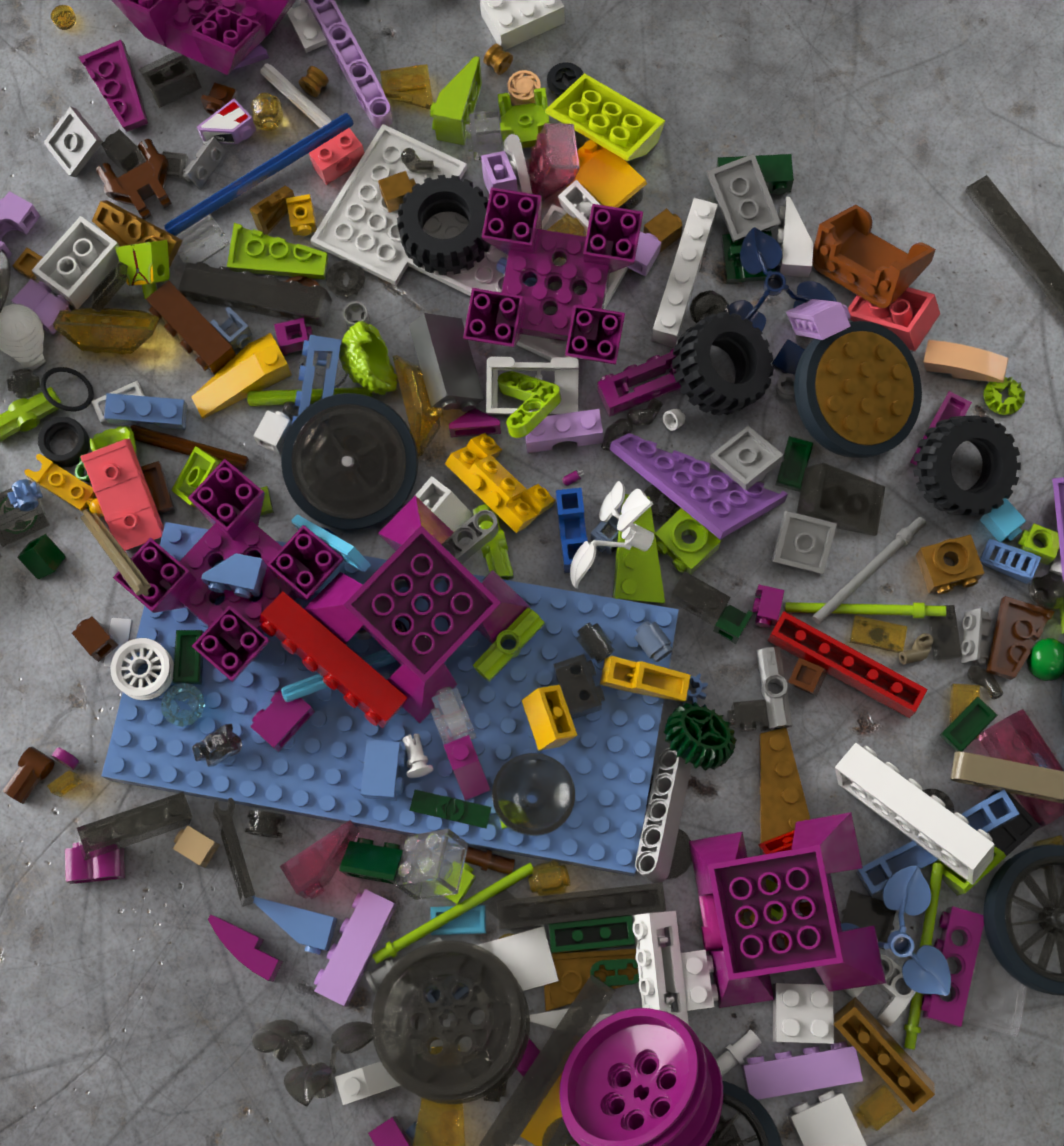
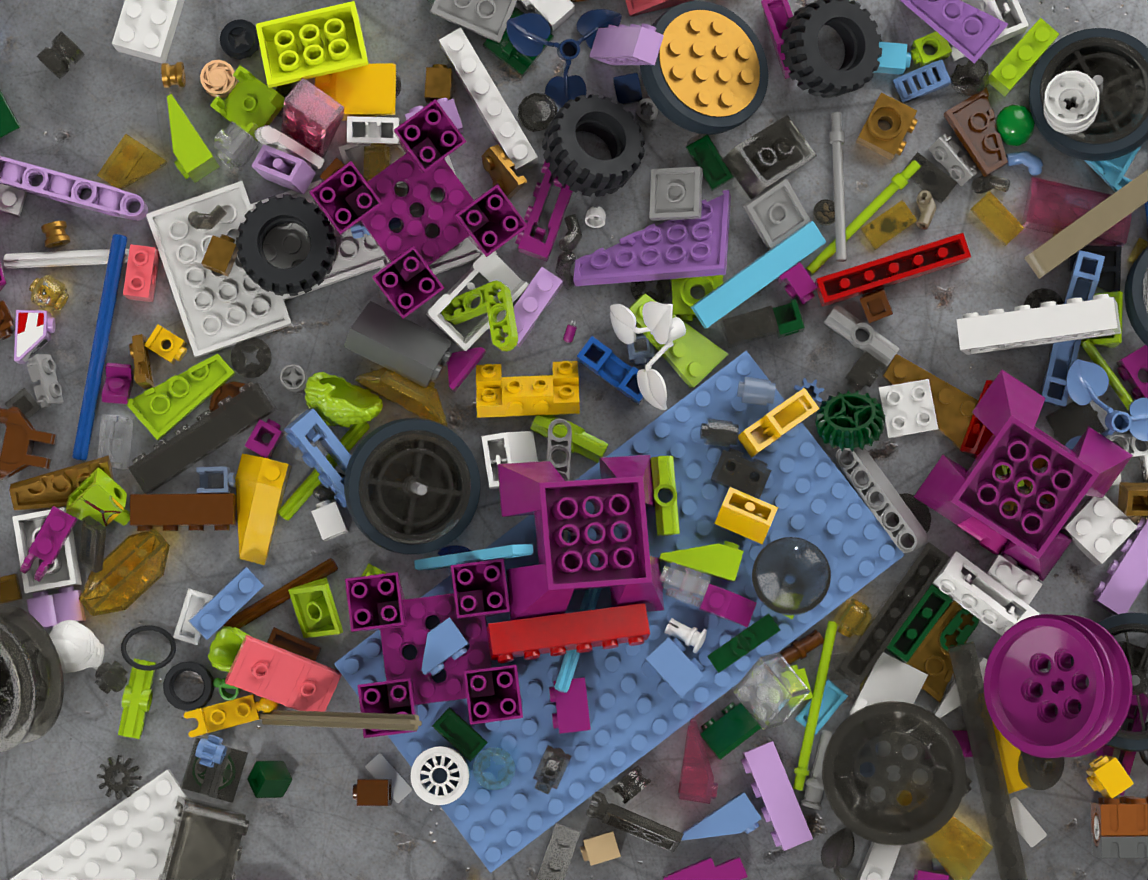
camera: 50 degrees left, 10 degrees up
white pin [716,1029,762,1077] -> none
dark green tile [940,696,998,752] -> none
none -> magenta hinge [20,506,77,581]
none -> magenta bracket [101,363,133,404]
none -> pearl gold wing [481,144,527,199]
none -> lime slope [659,541,744,582]
none -> medium azure tile [691,221,826,328]
none -> clear smoke tile [813,199,835,226]
none -> white hinge [878,379,938,438]
none -> medium blue arm [1006,151,1043,175]

